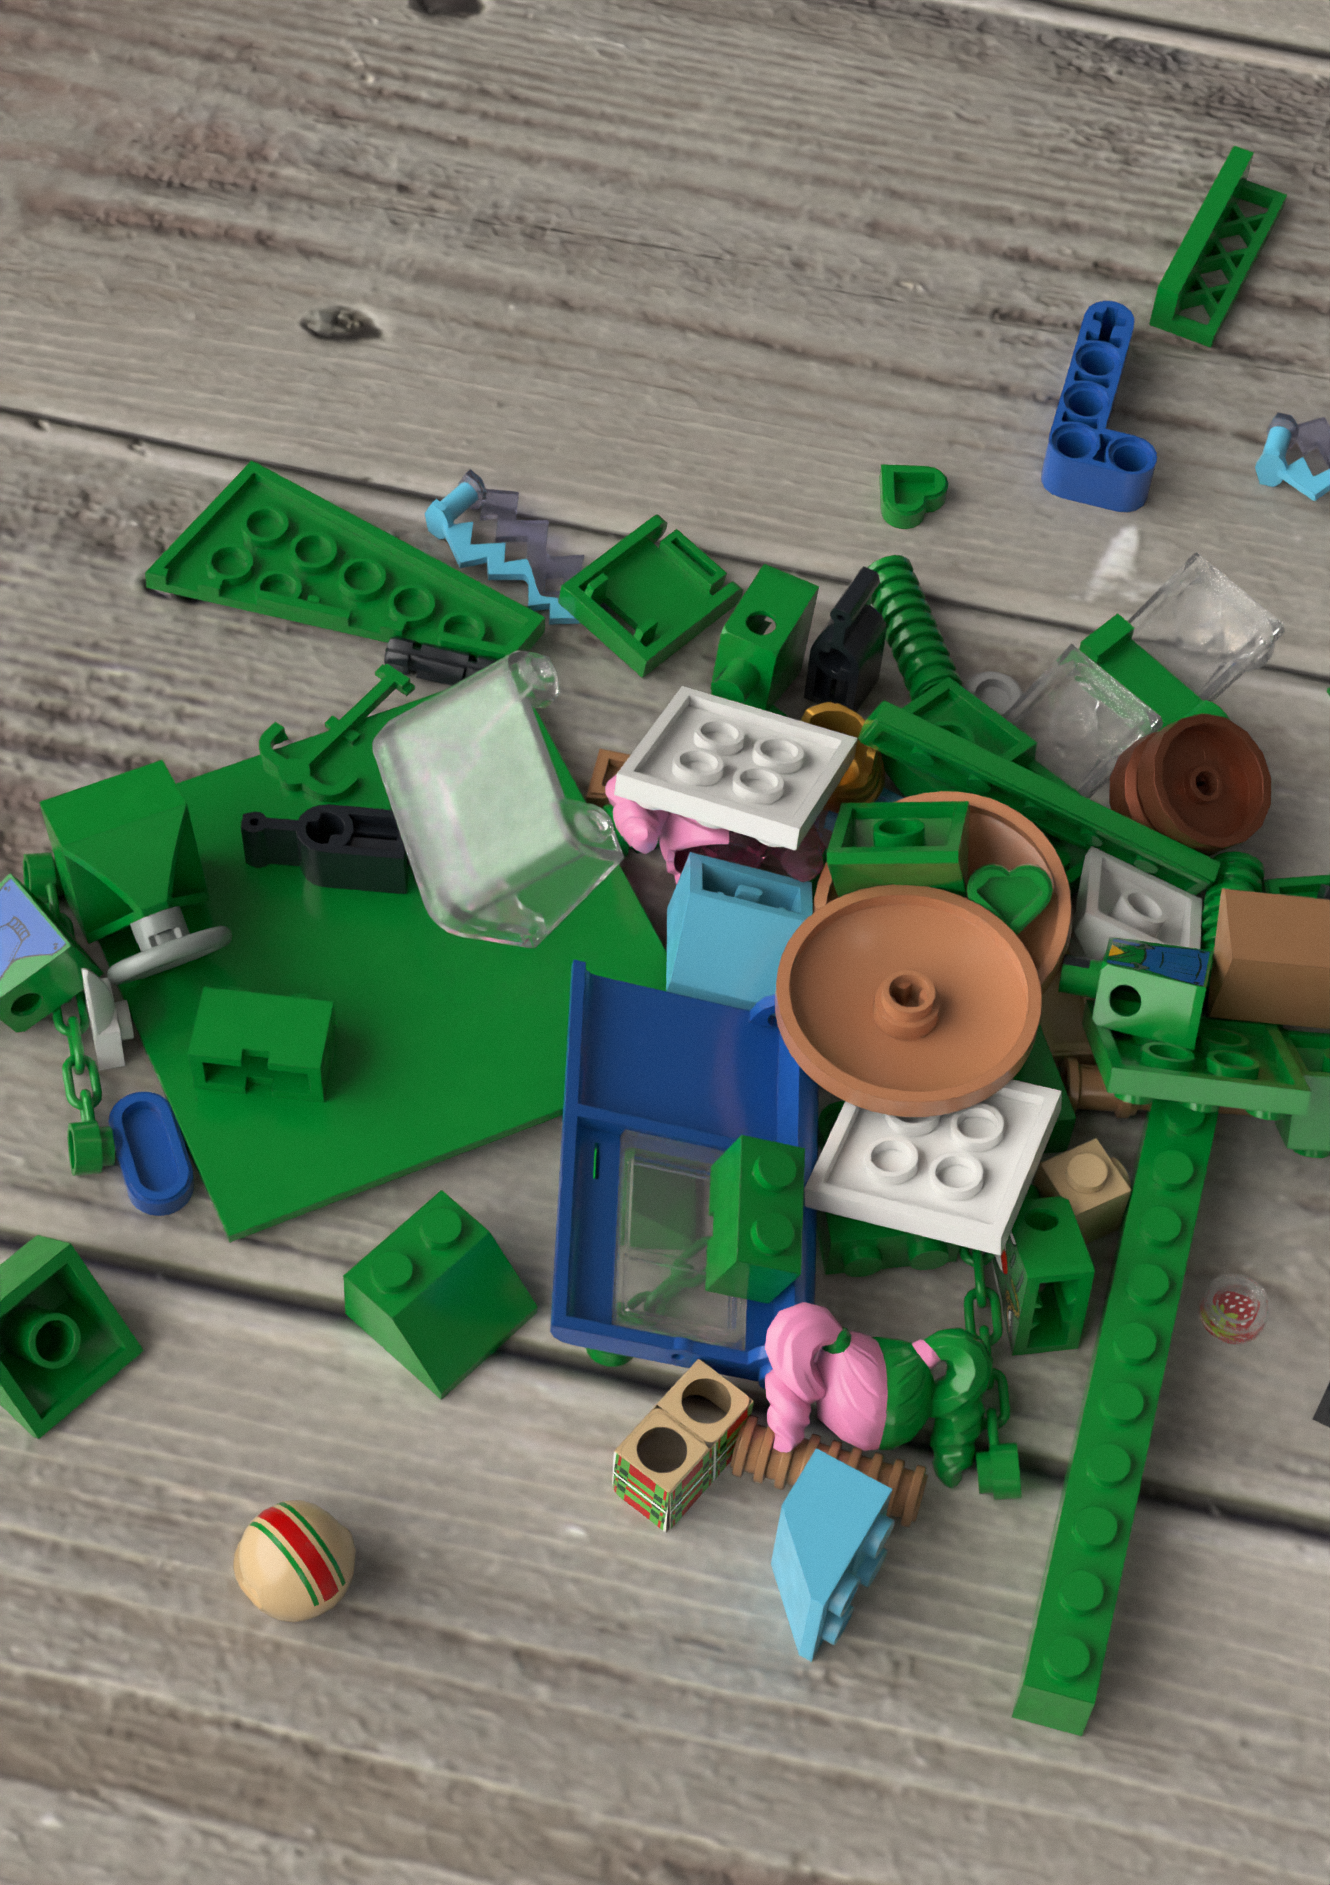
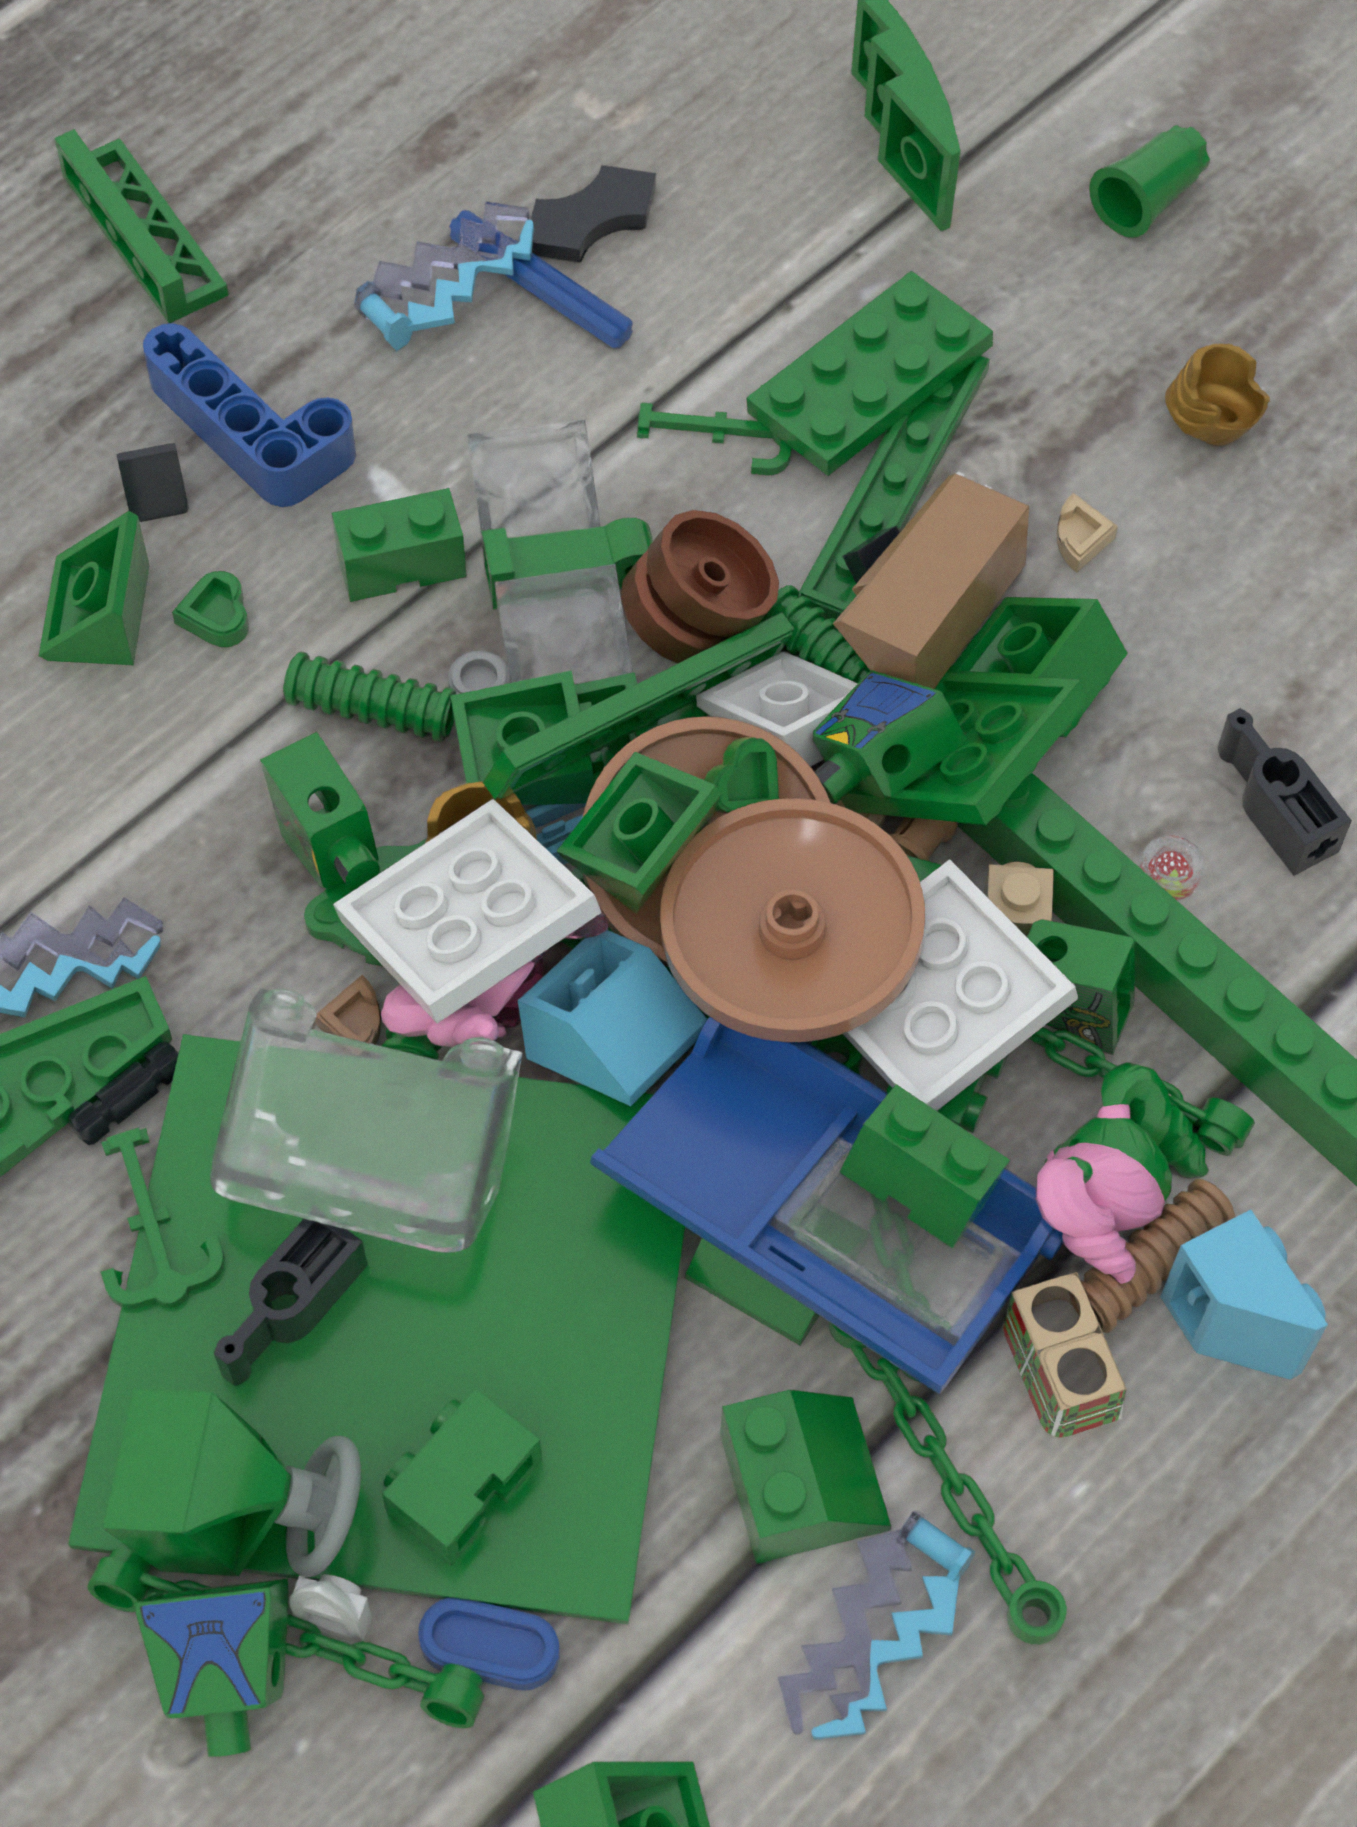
camera: 55 degrees left, 5 degrees up
tan helmet [233,1500,356,1622] -> none
green container [558,514,743,678] -> none
black piece [804,566,887,713] -> none
none -> green slope [38,511,150,666]
none -> black slope [116,443,189,522]
none -> green brick [332,488,467,602]
none -> piece [778,1510,976,1740]
none -> green piece [828,1322,1067,1645]

